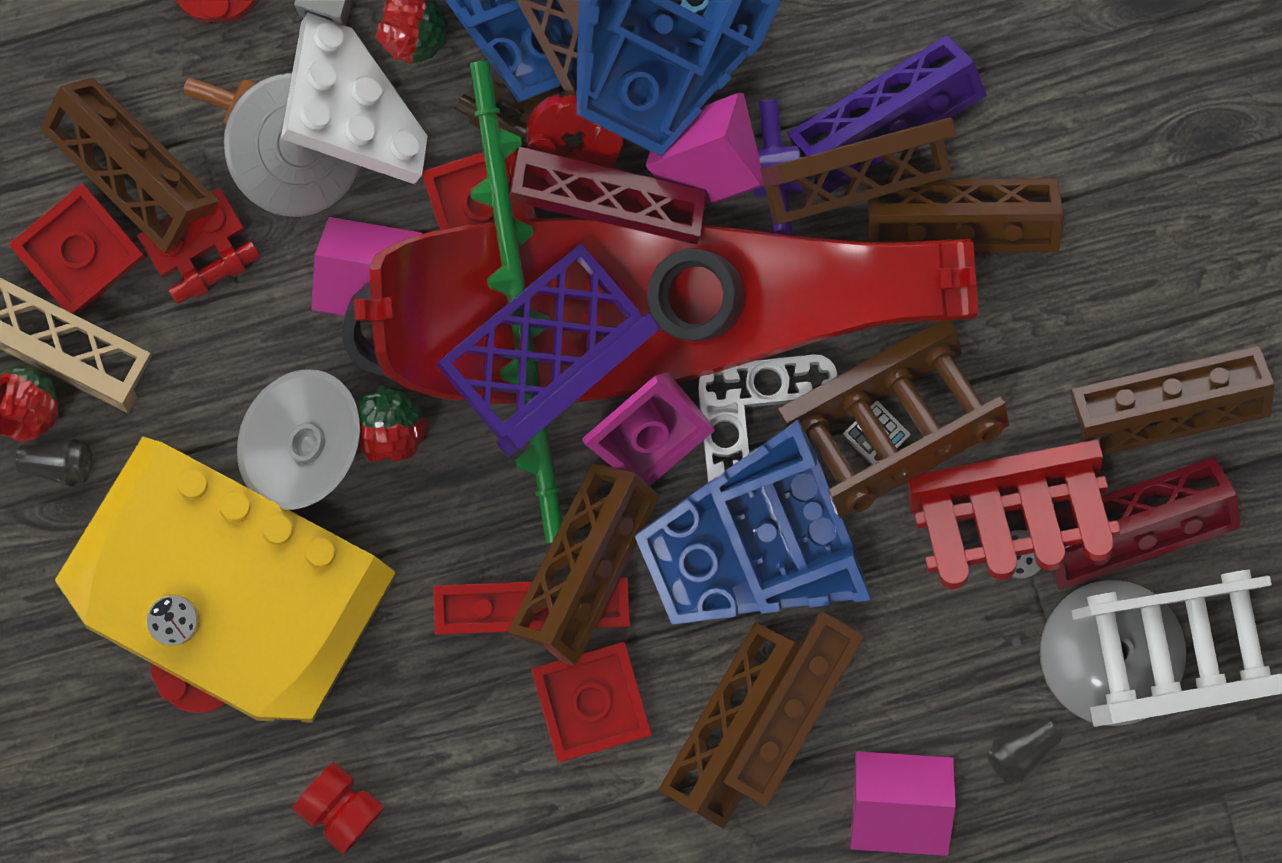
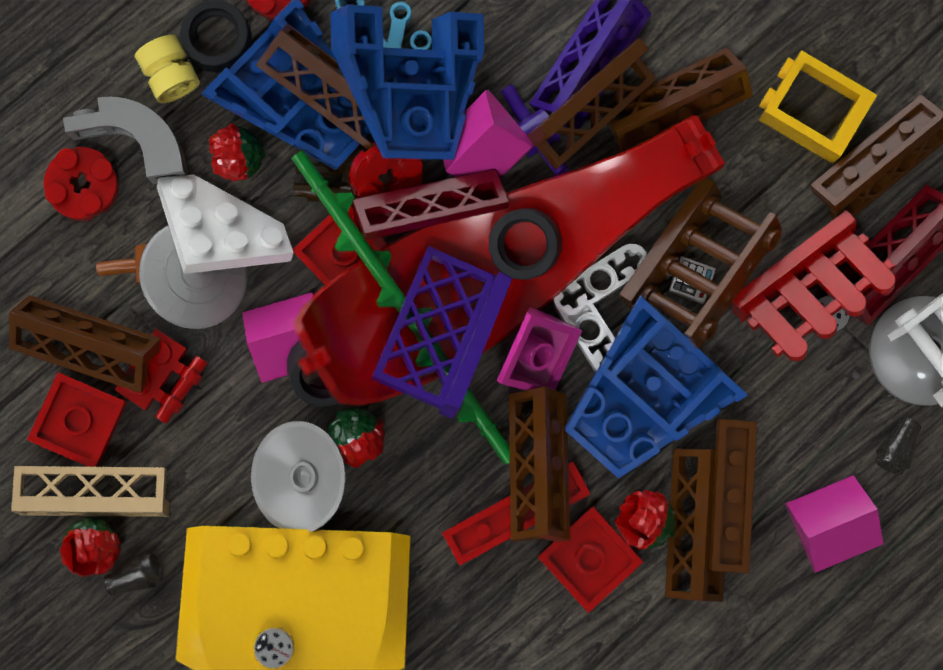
camera: 30 degrees left, 0 degrees up
none -> red piece [615,490,676,550]
none -> yellow window [759,50,877,164]

